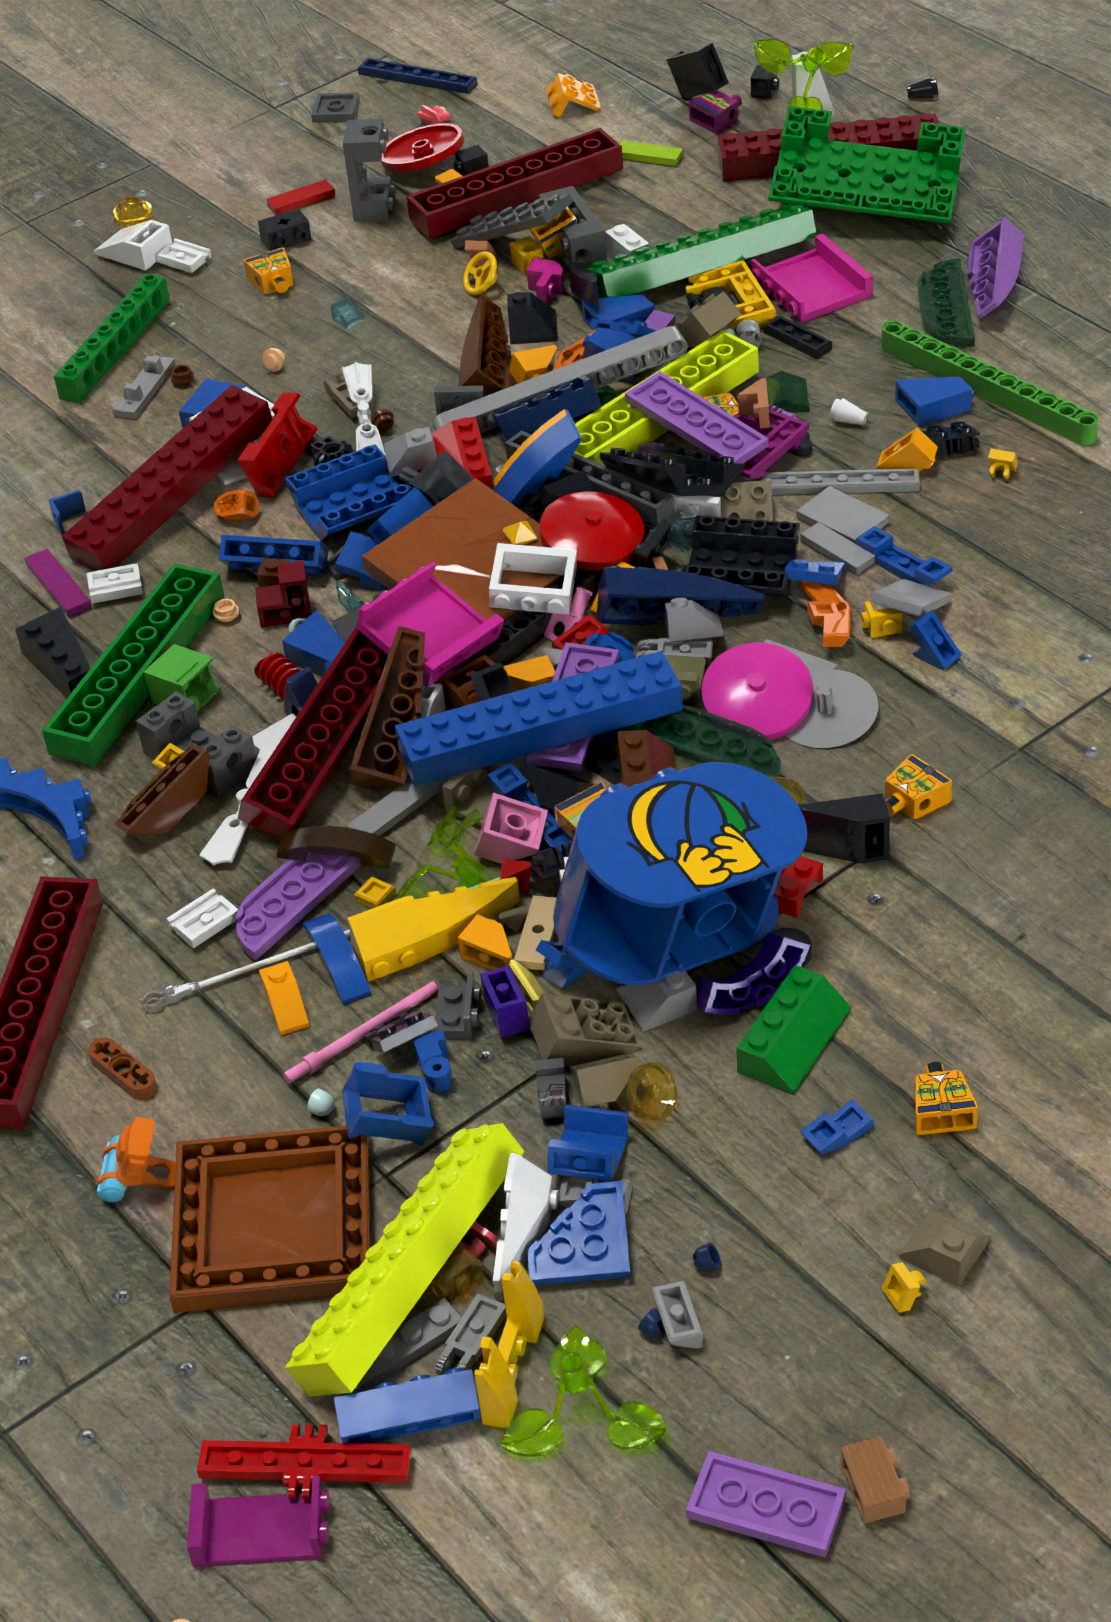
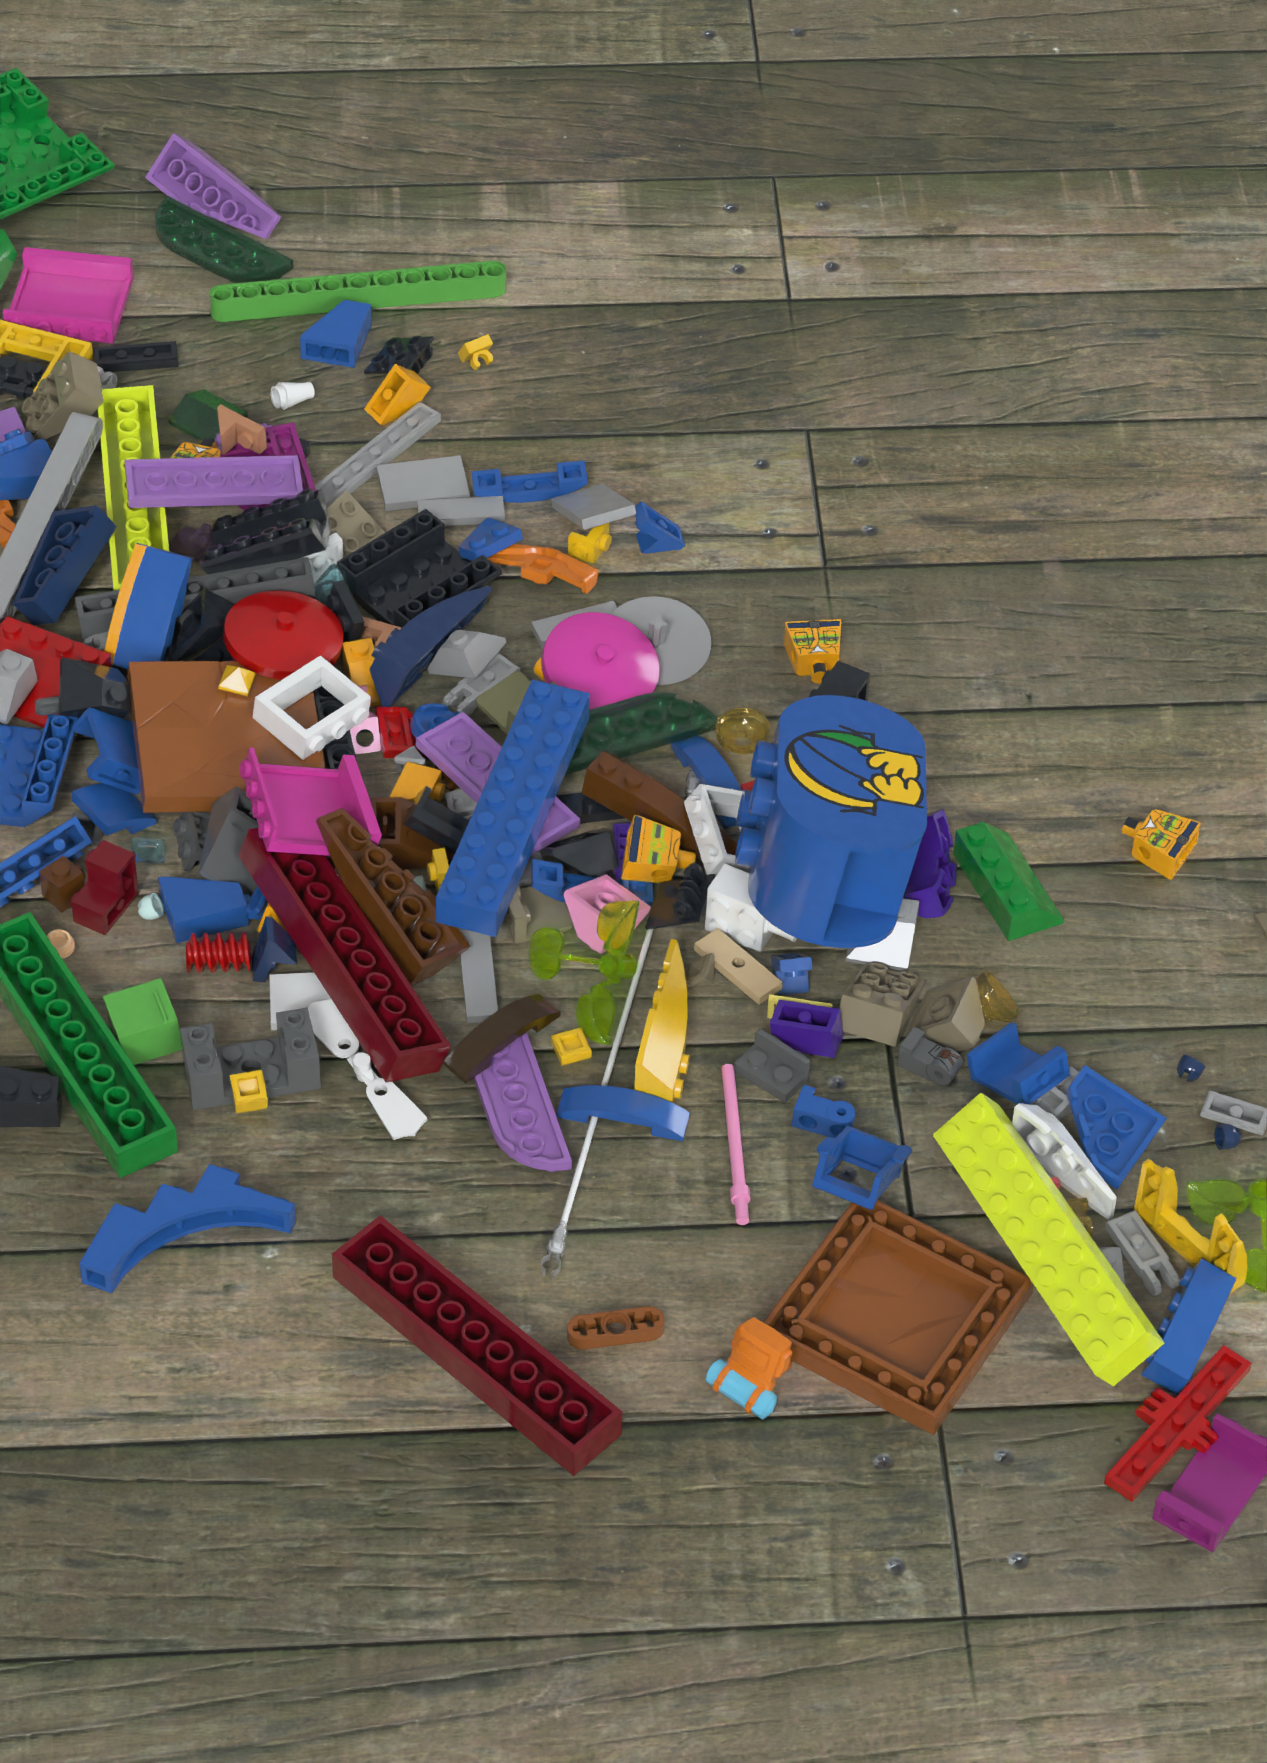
camera: 60 degrees left, 5 degrees up
reddish brown wedge [115,743,210,836] -> none
white plate [166,888,238,948] -> none
light orange slope [259,961,310,1036] -> none
light aqua hinge [307,1088,334,1116] -> none
plate [364,1010,438,1053] -> none
light orange slope [458,914,512,970] -> none
red slope [500,859,531,893] -> none
blue slope [800,1099,875,1155] -> none

